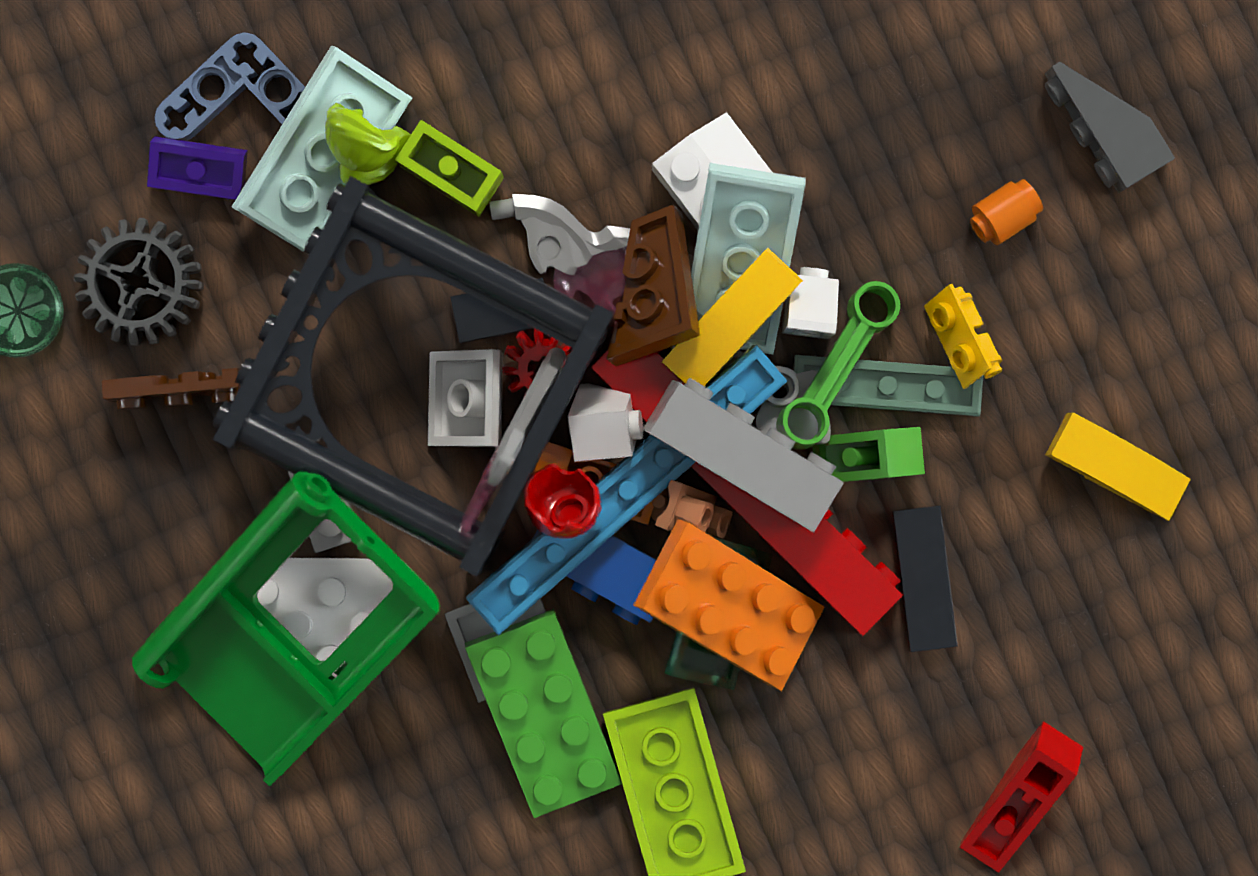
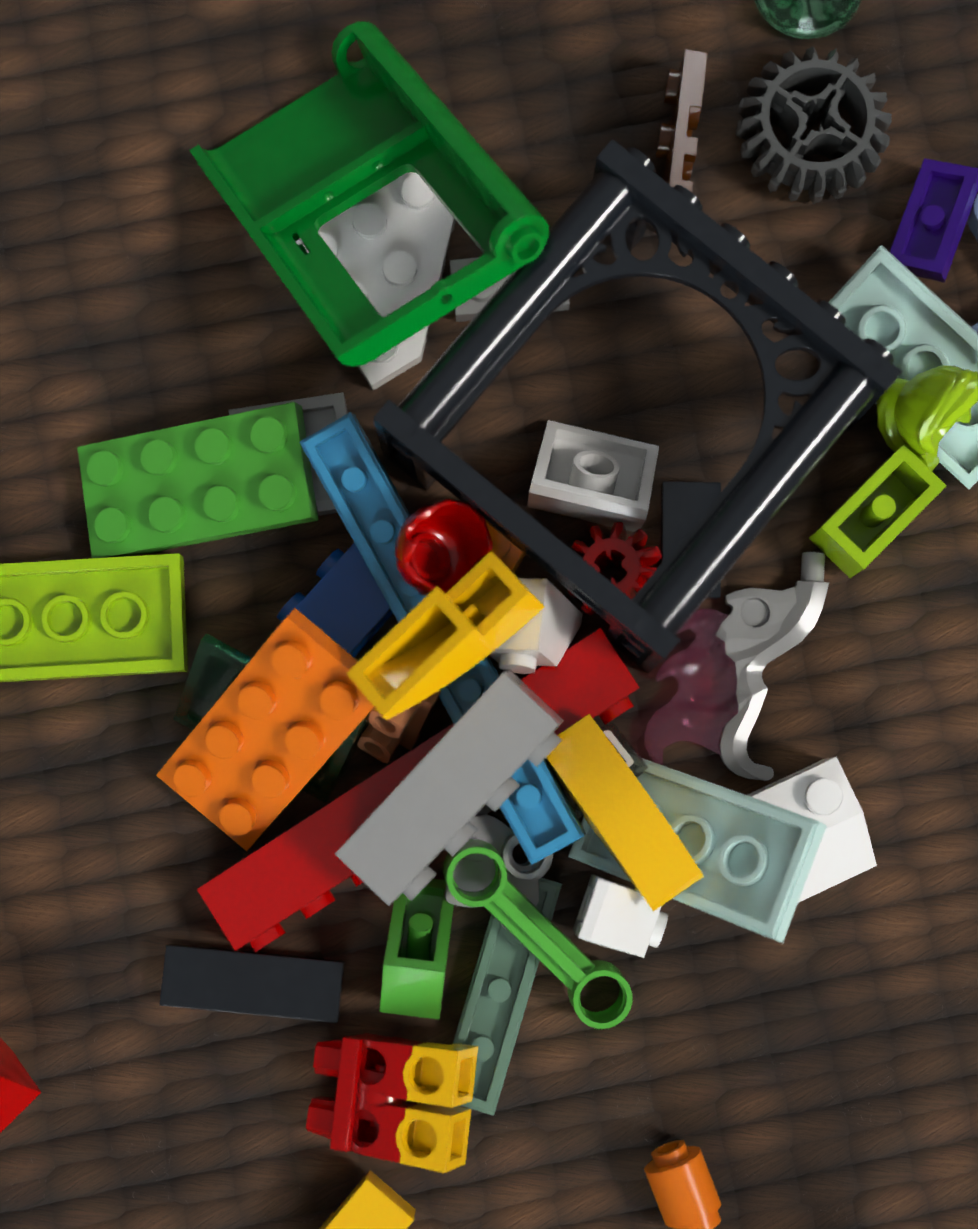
camera: 100 degrees right, 5 degrees down
light grey piece [459,348,566,534] -> none
reddish brown wing [607,205,700,366] -> none
yellow hinge [924,284,1003,389] -> none
none -> hips [306,1033,478,1173]
none -> yellow slope [346,551,545,720]

